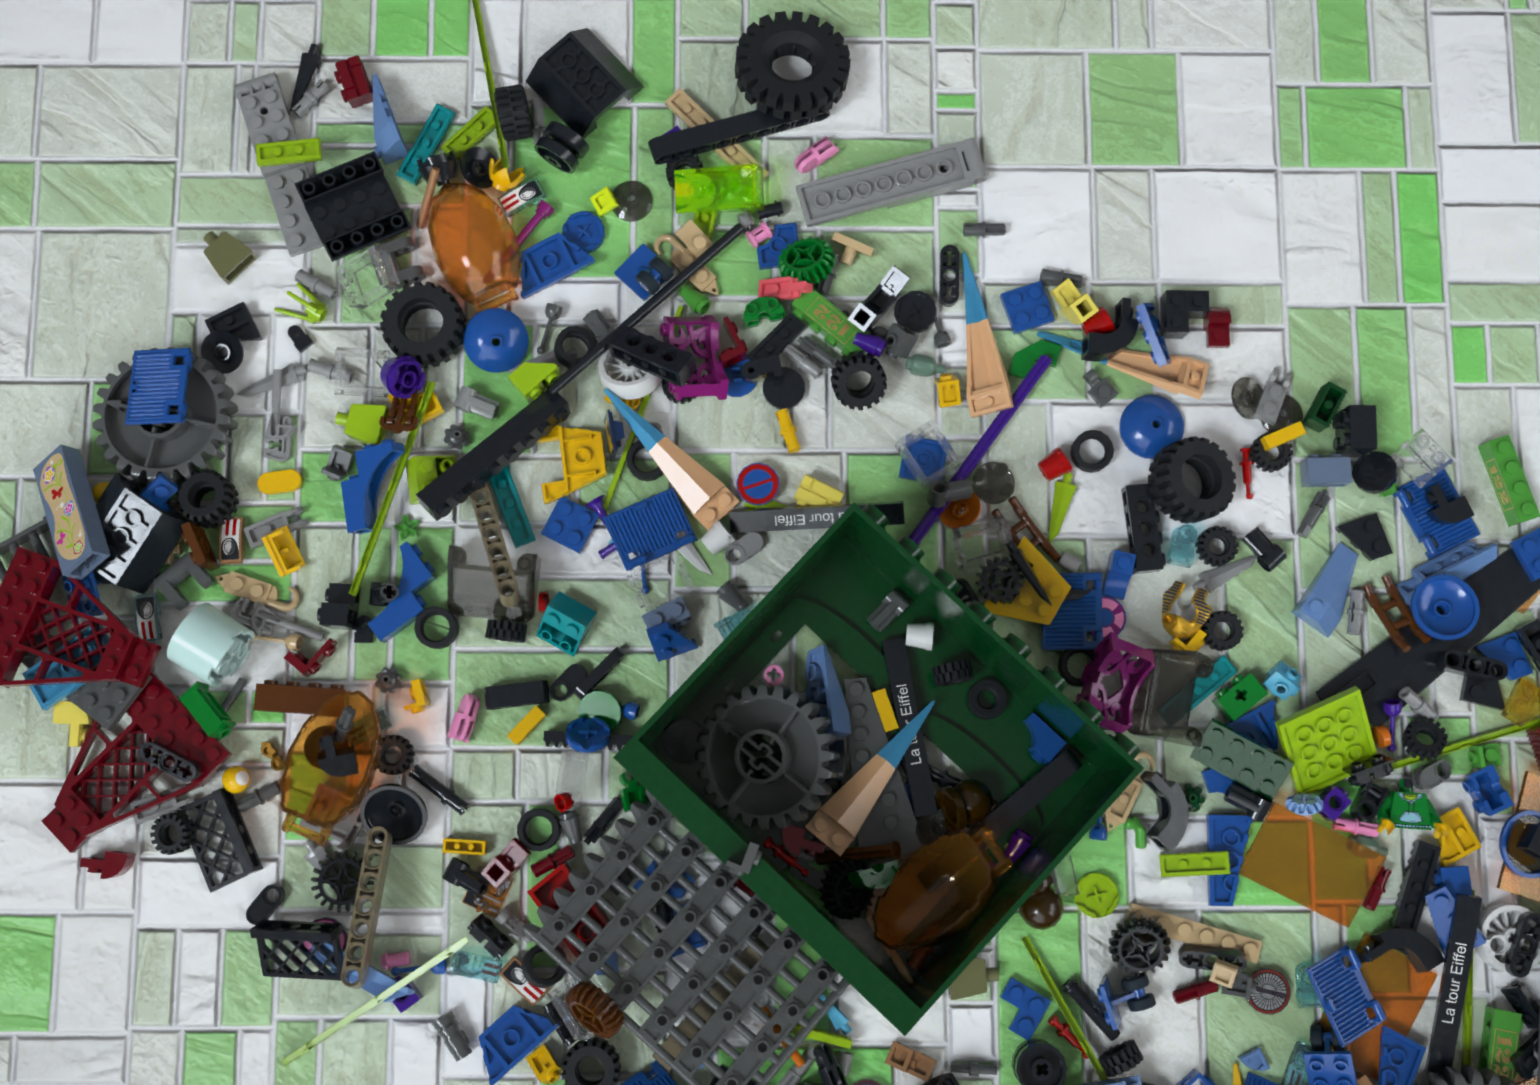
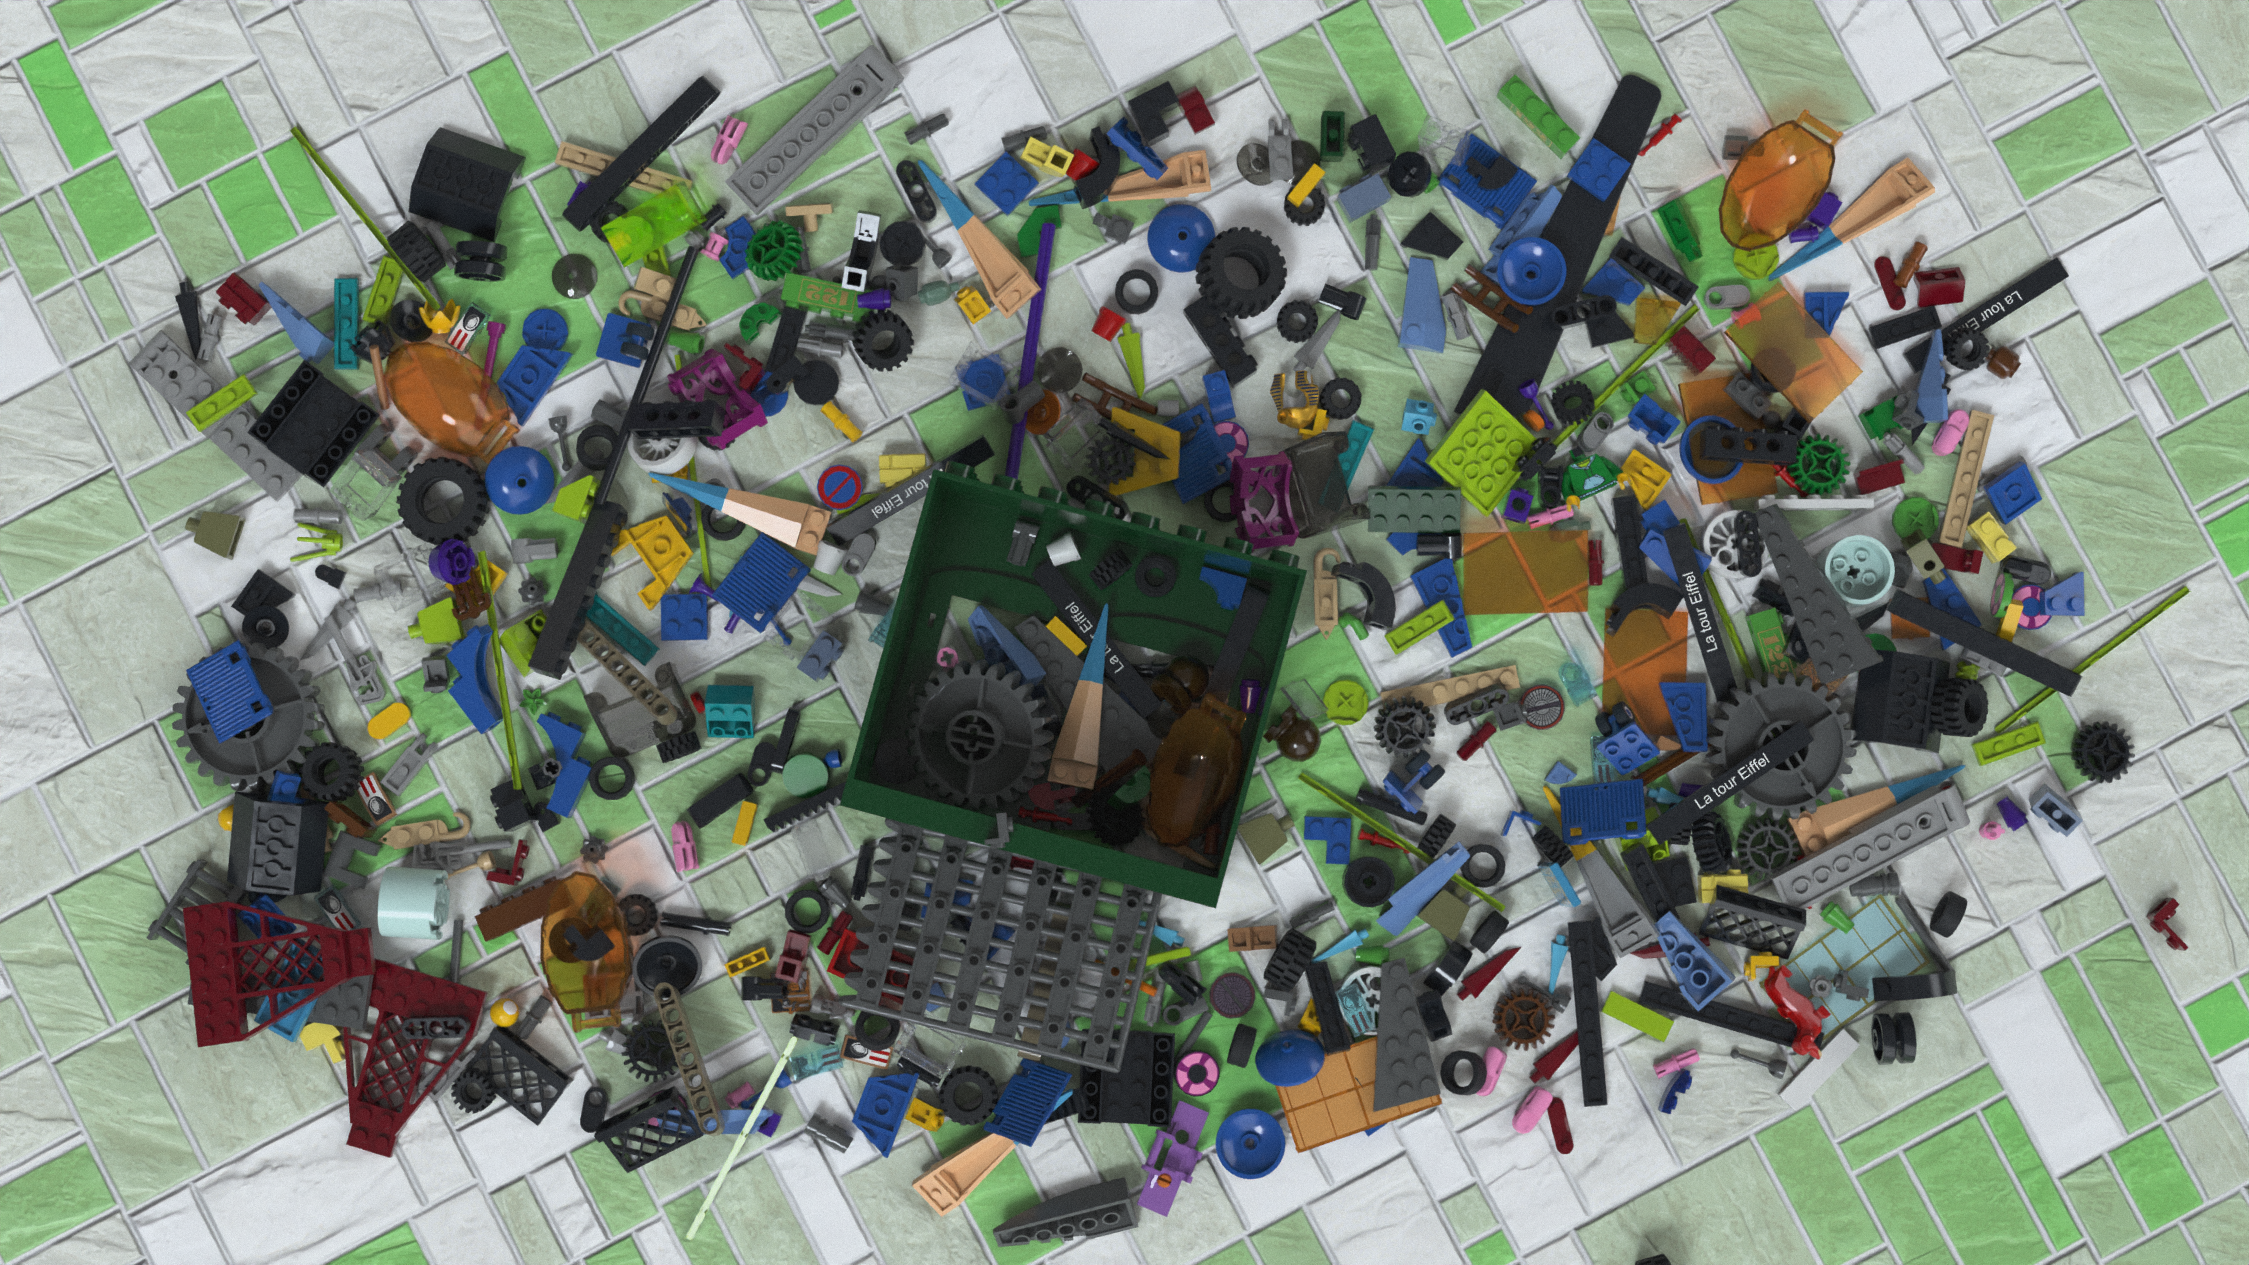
camera: 25 degrees left, 5 degrees up
brick [33,444,110,580] -> none
dark red brick [80,851,136,879] -> none
green window [179,681,236,740] -> none
yellow hinge [261,525,306,578] -> none
pearl gold piece [261,741,287,771] -> none
dark grey axle [333,705,356,743] -> none
yellow bracket [404,679,430,714] -> none
red hinge [554,792,574,812] -> none
blue tile [565,717,610,753] -> none
reddish brown gear [566,981,625,1039] -> none
neon yellow tile [590,186,619,217] -> none
green plate [619,773,648,813] -> none
blue wing [646,622,698,662] -> none
black tyre [735,11,851,120] -> none
coral hinge [758,276,813,301] -> none
blue hinge [1089,816,1107,841] -> none
clear light blue piece [1167,524,1197,568] -> none
dark green plant [1181,783,1205,813] -> none
tan tile [1209,958,1239,989] -> none
green brick [1211,673,1268,722] -> none
red piece [1239,448,1254,500] -> none
light blue gear [1286,793,1323,815] -> none
blue window [1305,945,1386,1048] -> none
light grey pin [1398,686,1439,722] -> none

